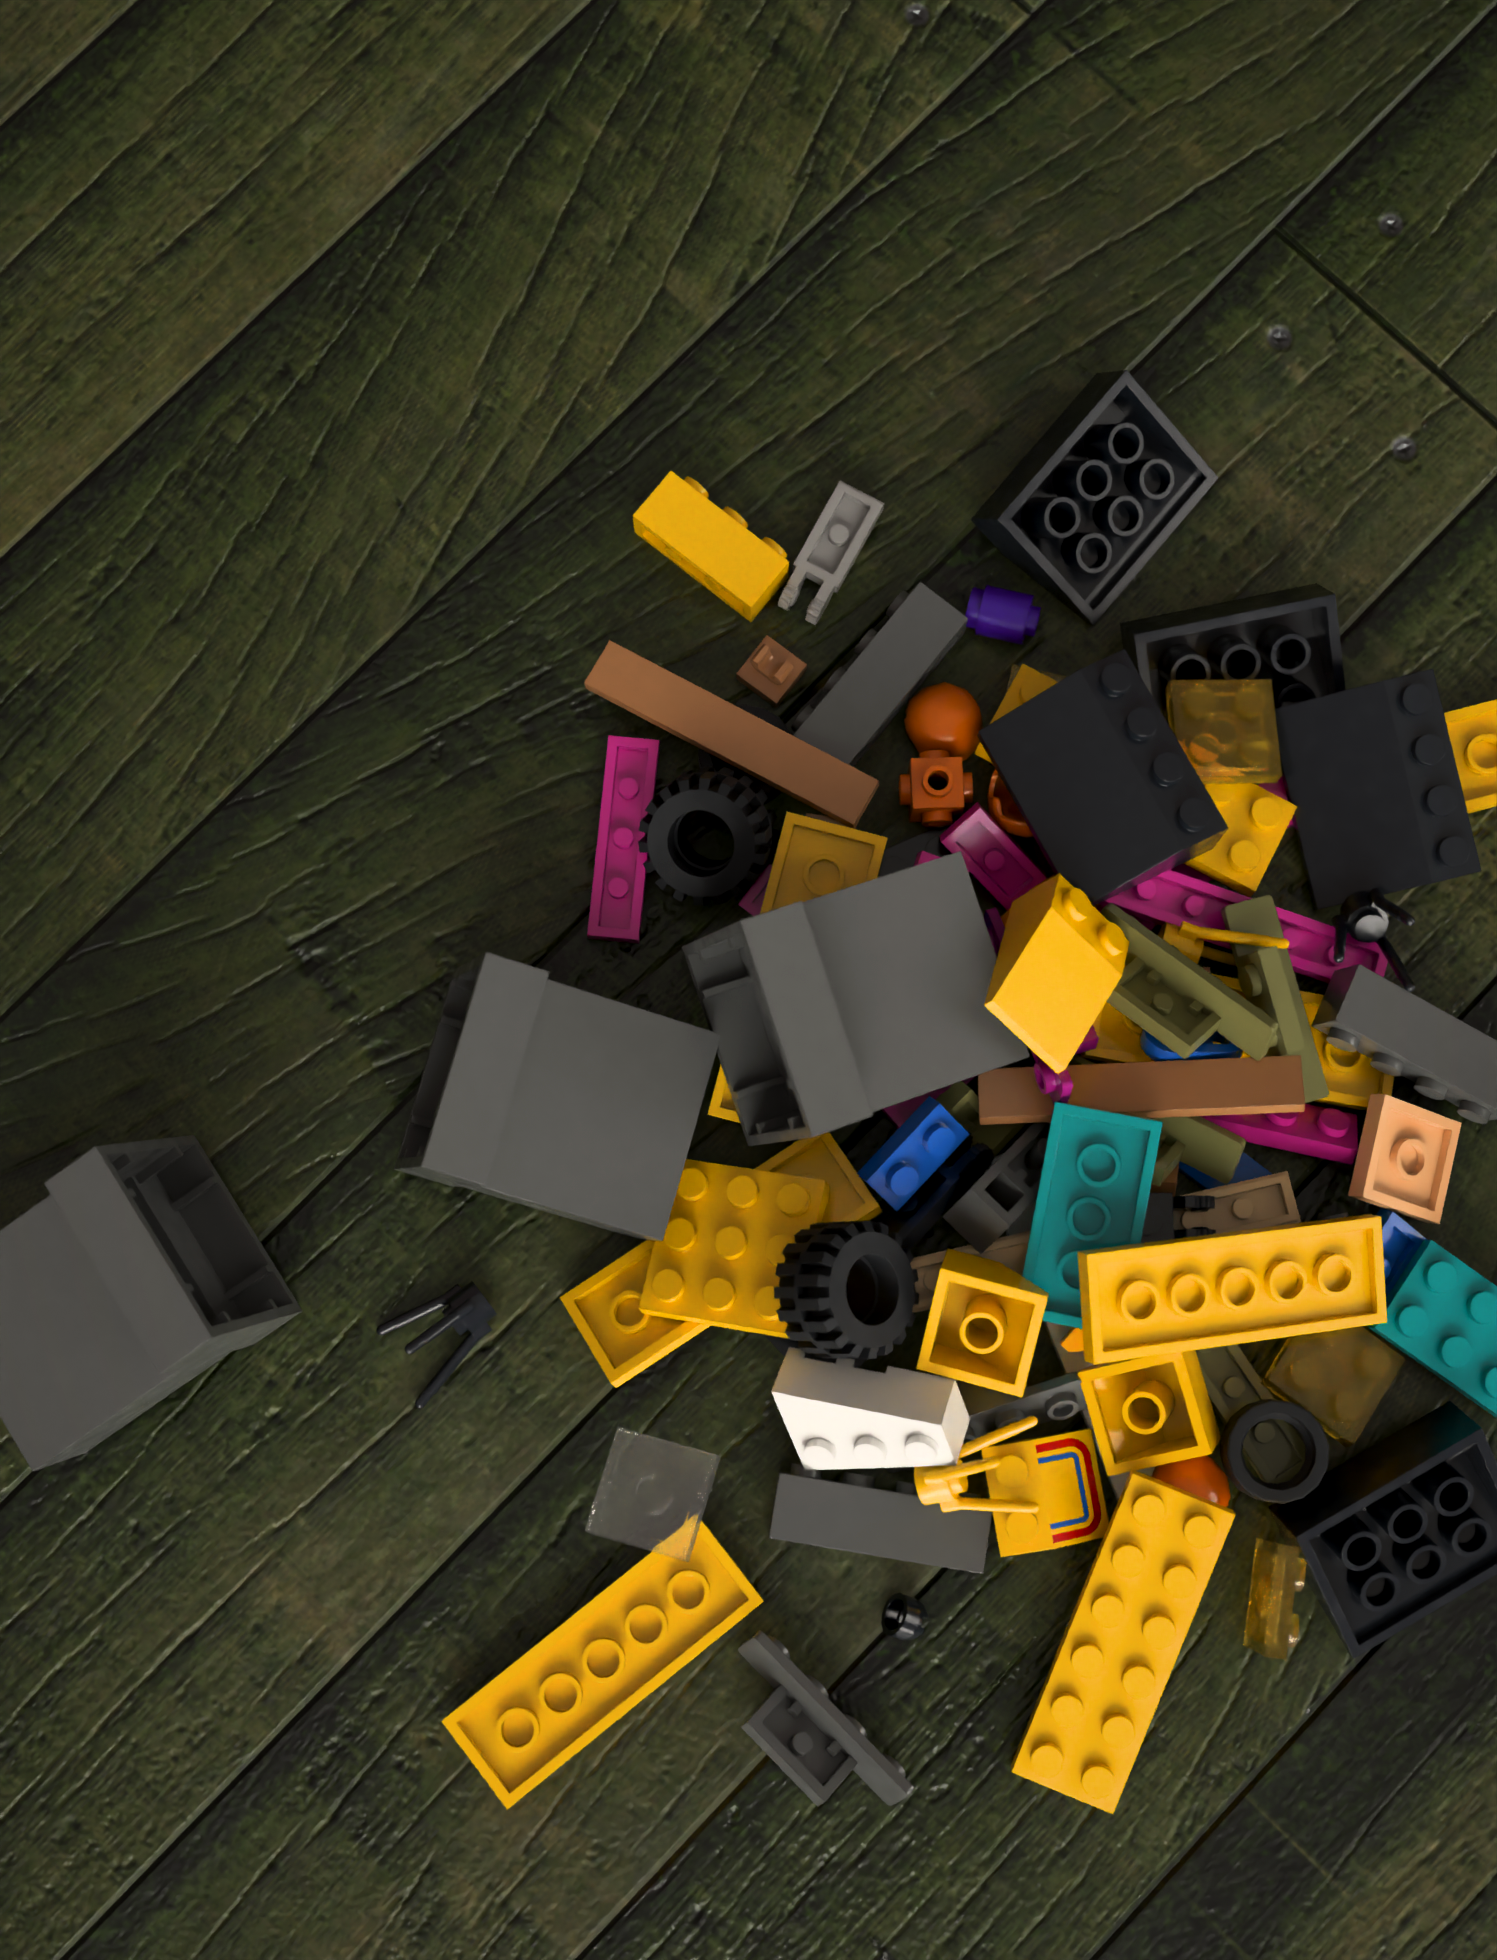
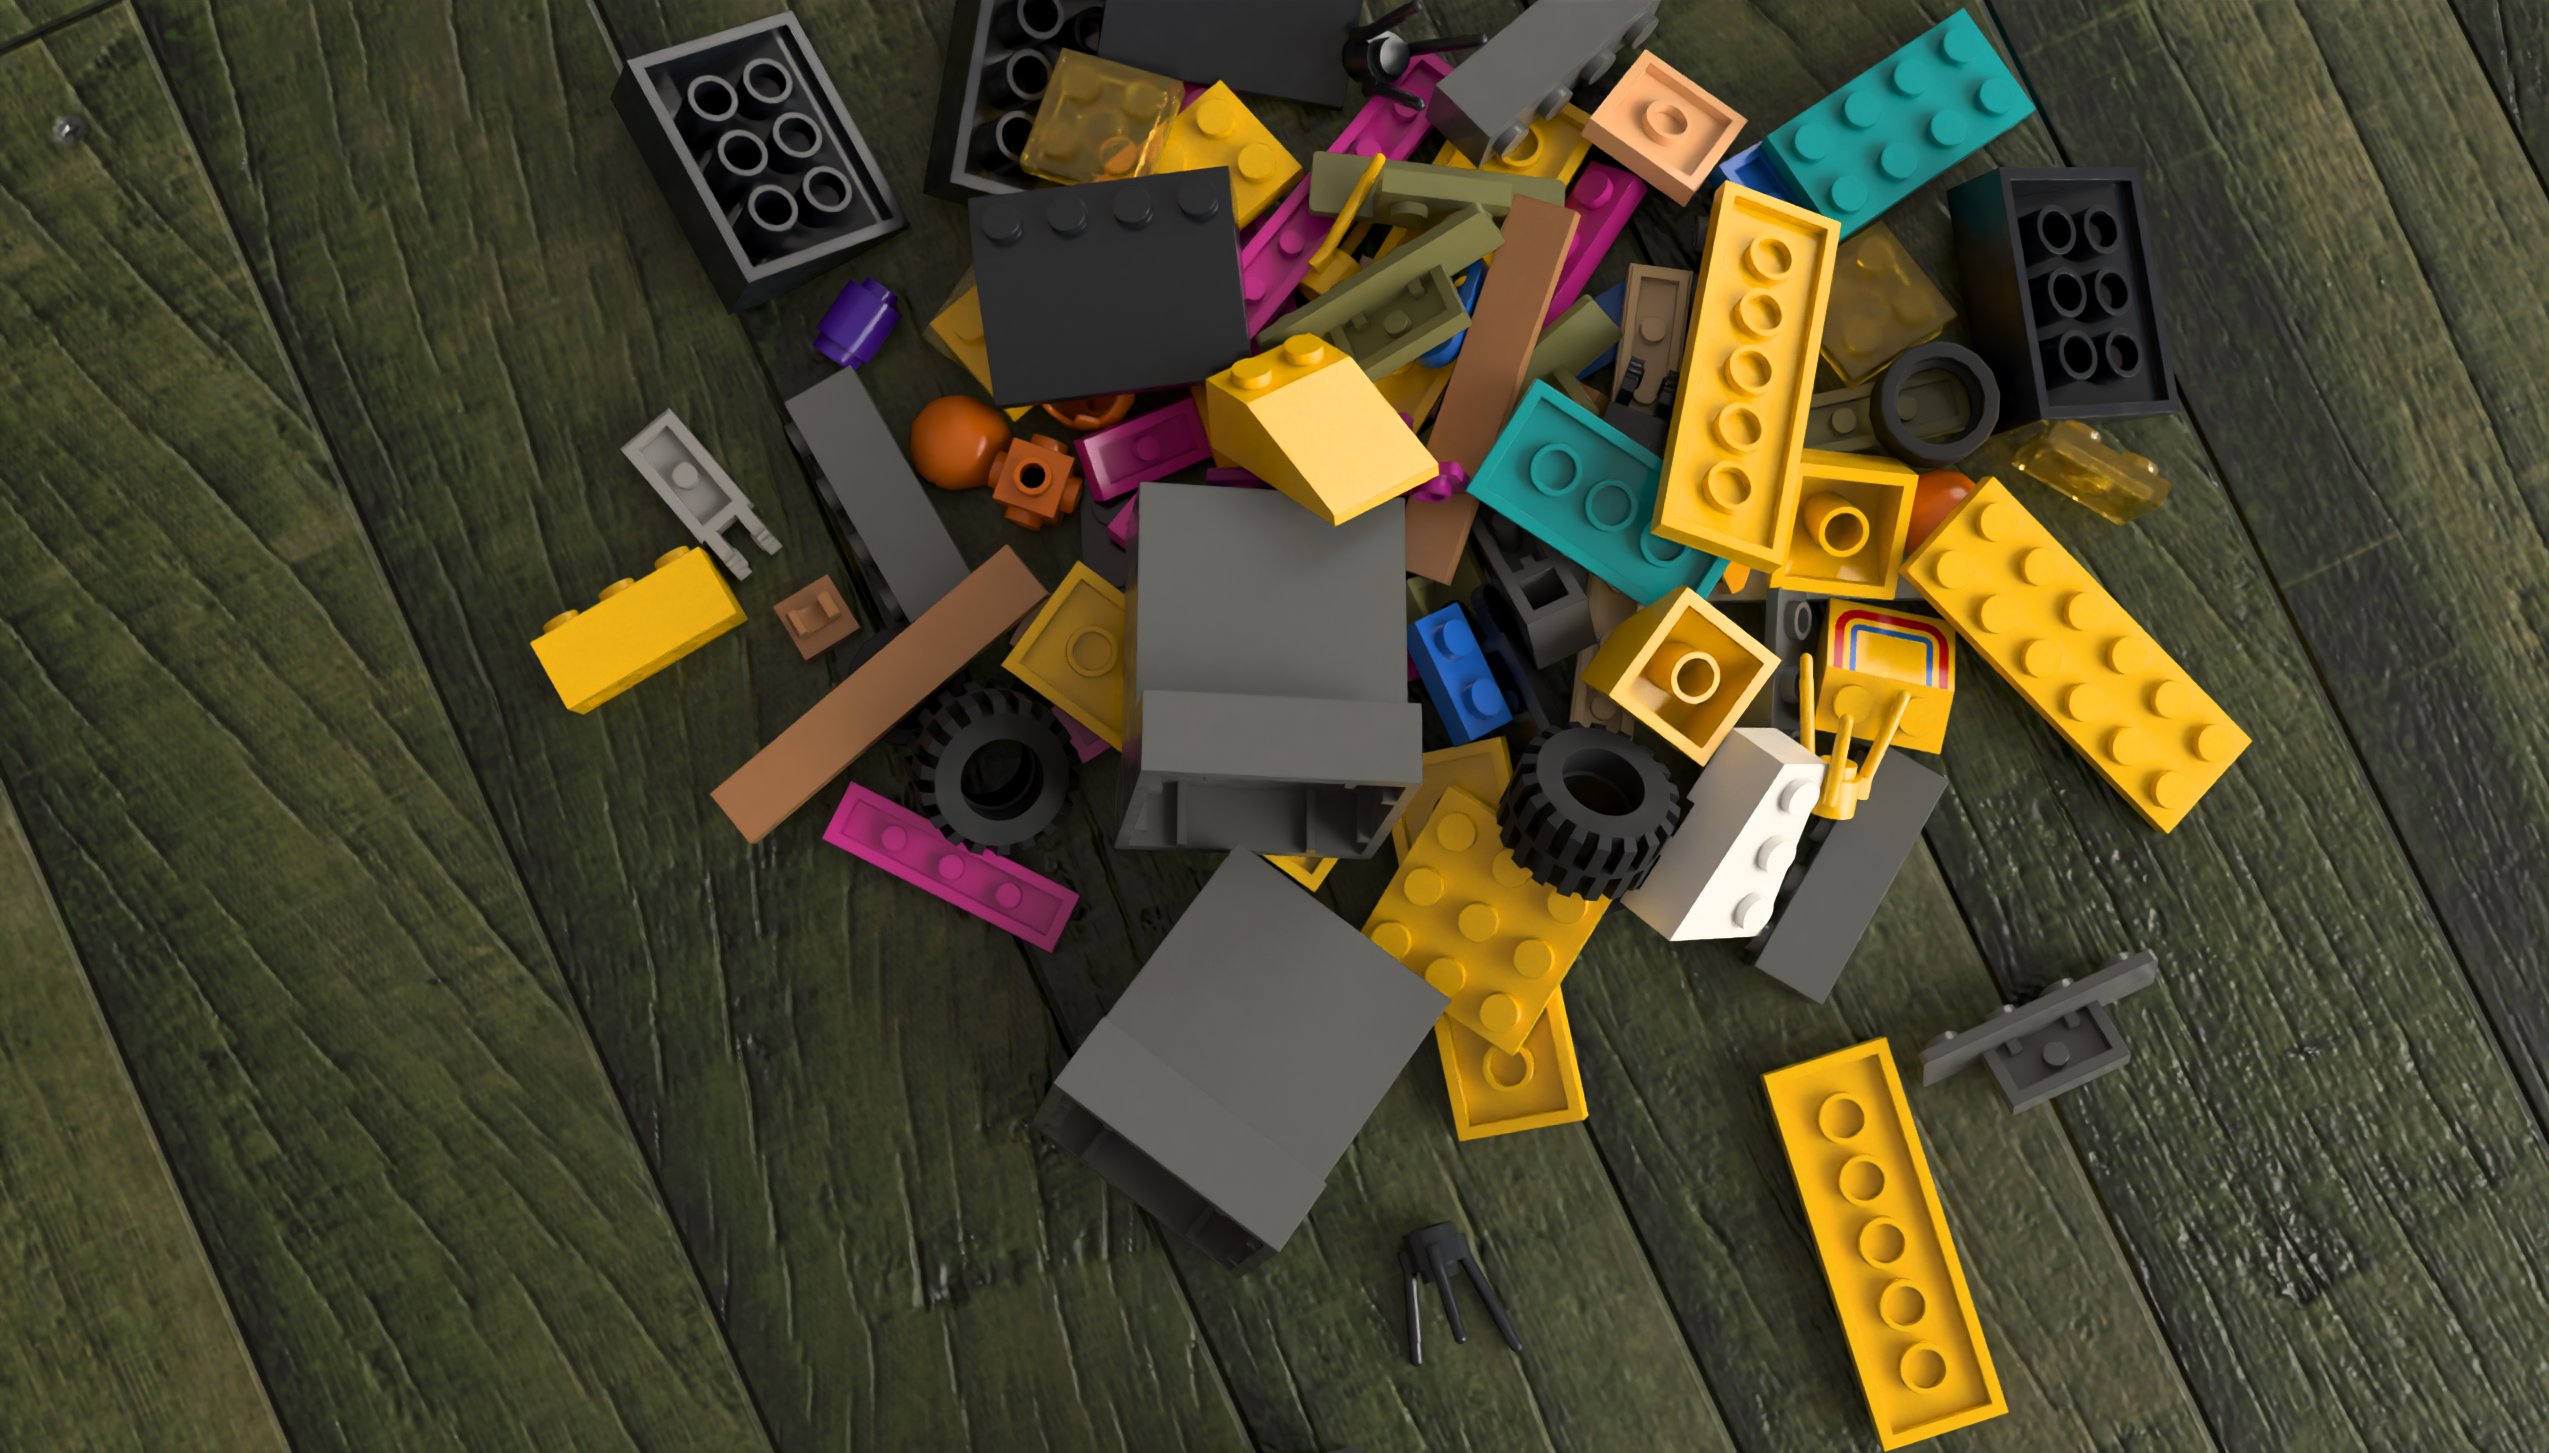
camera: 70 degrees left, 5 degrees up
clear tile [585,1427,720,1562] -> none
black hinge [881,1593,928,1640] -> none

